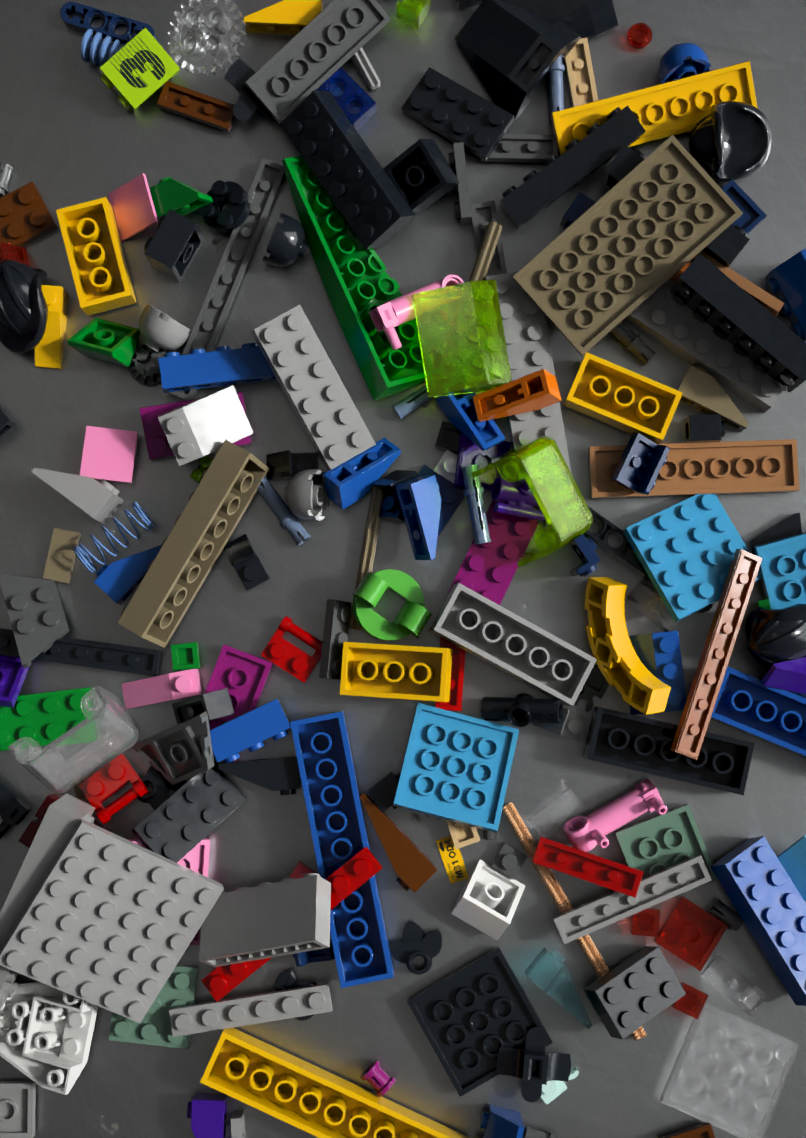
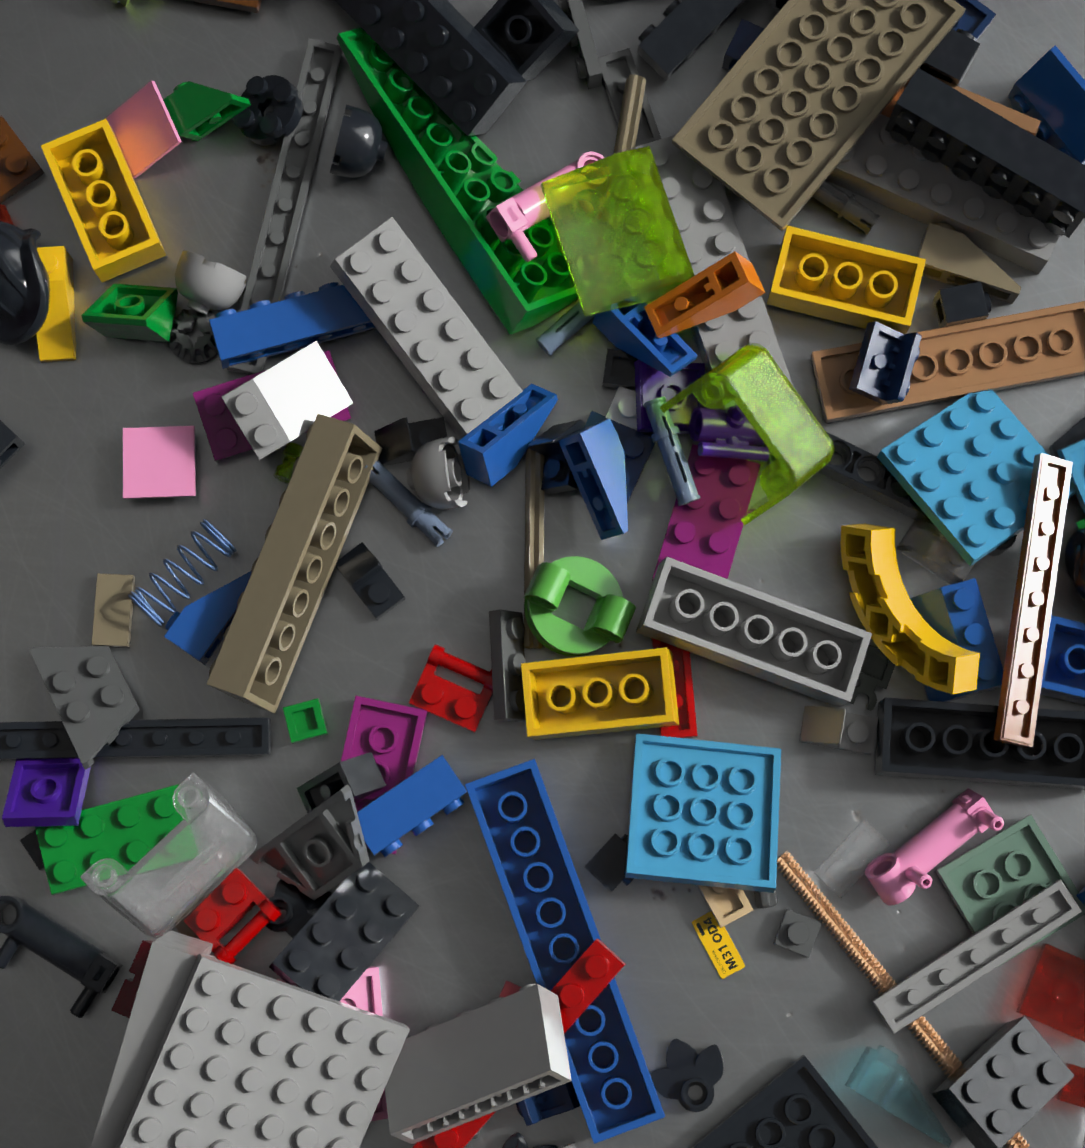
camera: 10 degrees left, 5 degrees down
light grey slope [31,467,123,525] -> none
bright pink slope [121,669,203,709] -> none
black brick [144,209,204,283] -> none
black slope [218,756,302,795] -> none
reddish brown slope [360,792,437,893] -> none
white slope [451,860,525,940] -> none
black piece [480,693,564,727] -> none
red plate [532,837,644,898] -> none
dark blue bracket [568,534,601,577] -> none
clear red plate [630,908,660,937] -> none

